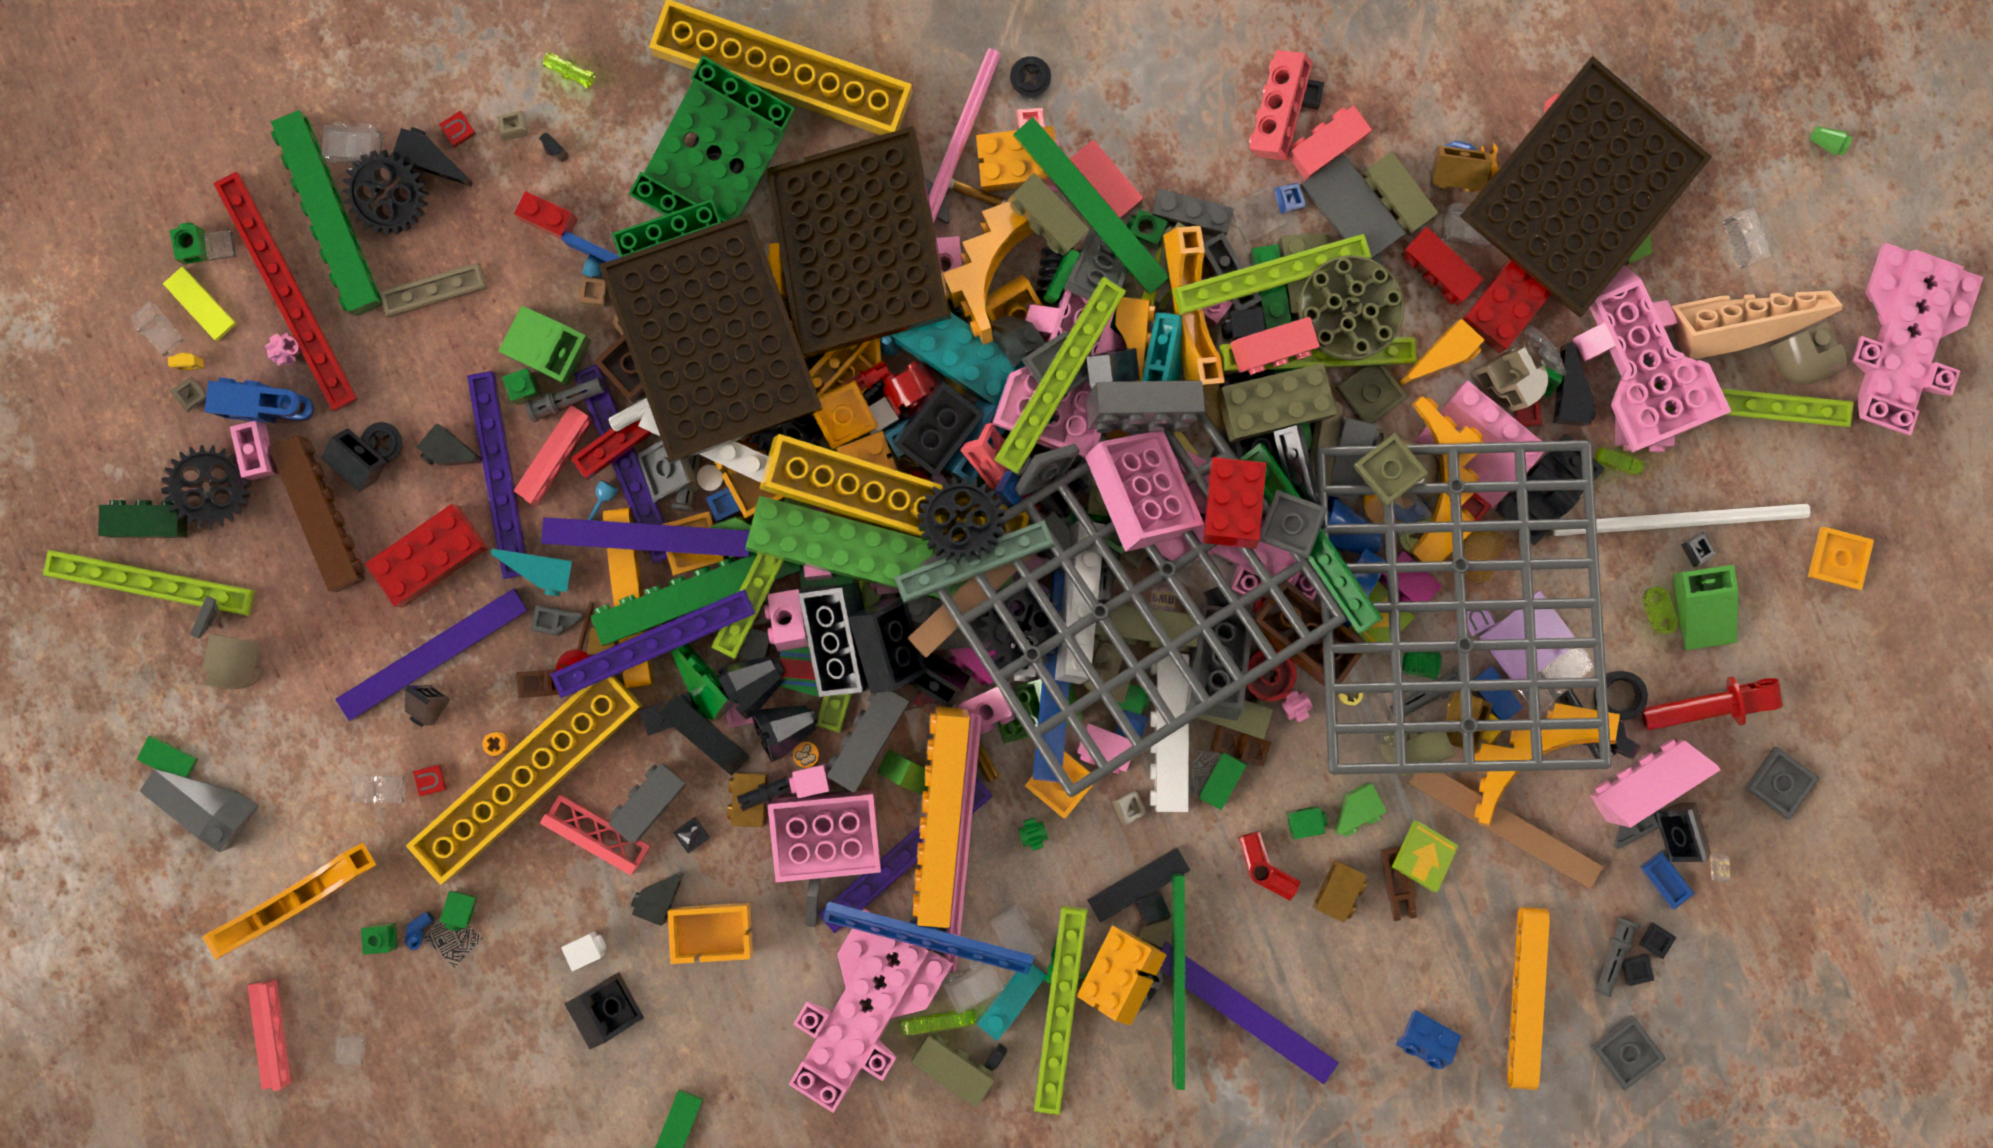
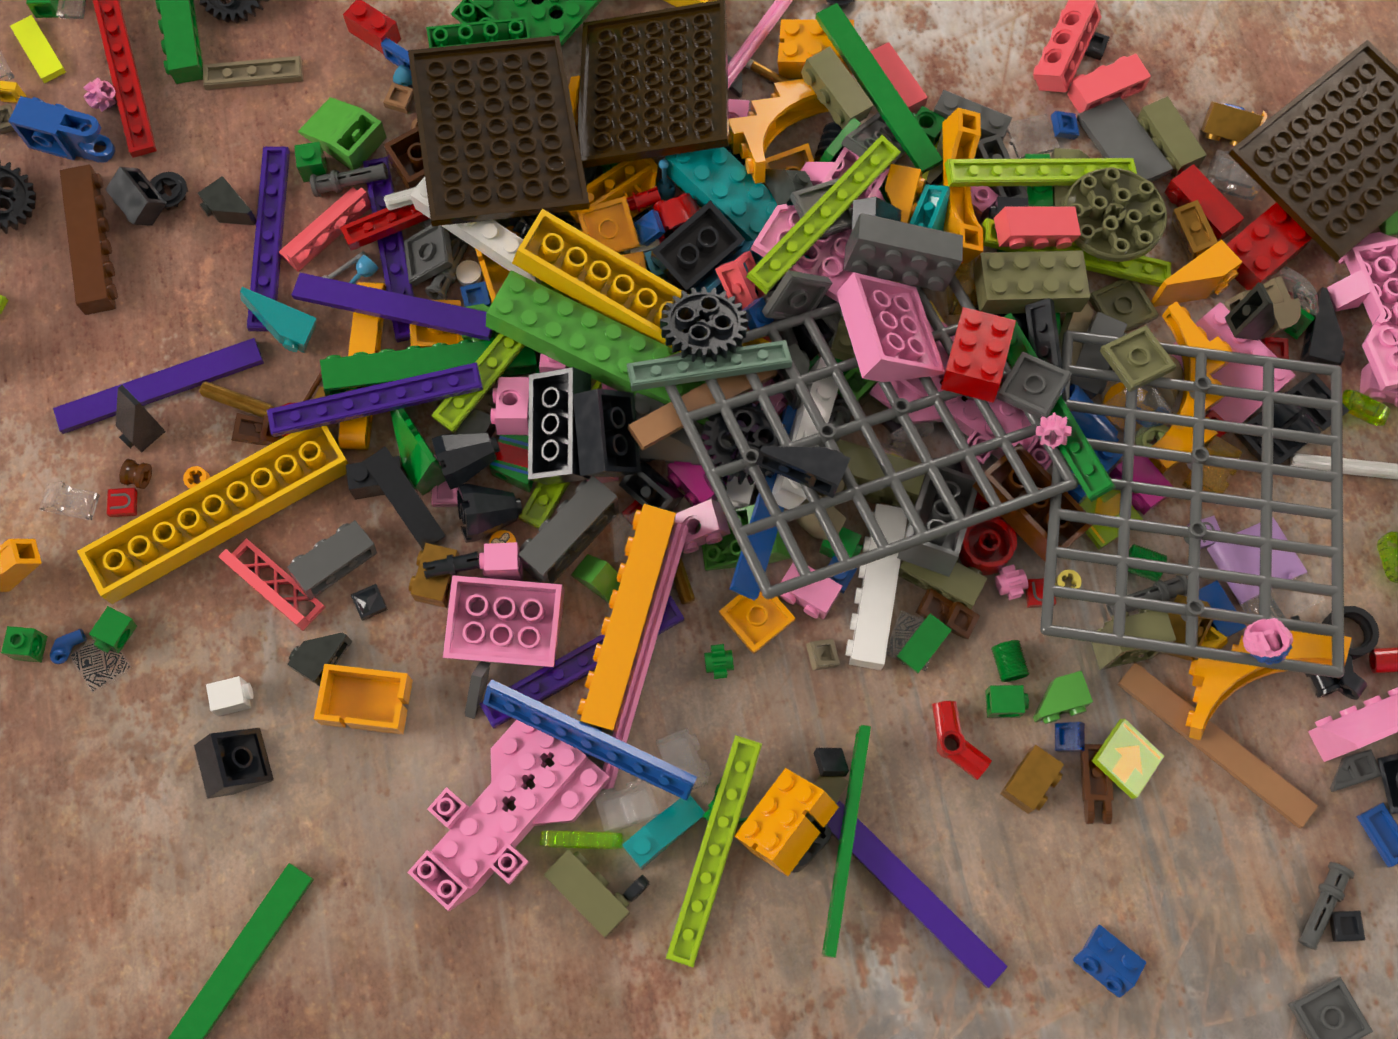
camera: 15 degrees right, 15 degrees down
bright pink brick [230,420,278,480] -> none
red brick [365,504,488,608] -> none
dark grey tile [530,605,584,636] -> none
black tile [1087,847,1190,923] -> none
light orange beam [1507,907,1550,1090] -> none
black tile [1639,922,1677,959] -> none
none -> reddish brown wheel [119,459,152,489]
none -> pearl gold axle [199,382,274,418]
none -> light grey hinge [322,251,366,279]
none -> blue tile [634,210,666,246]
none -> black slope [756,446,851,498]
none -> green piece [991,640,1030,682]
none -> red tile [1025,578,1056,608]
none -> bright pink gear [1036,413,1072,449]
none -> clear blue tile [1055,722,1085,752]
none -> pearl gold panel [1172,200,1218,262]
none -> pearl dark grey slope [1225,283,1275,341]
none -> bright pink piece [1243,618,1293,665]

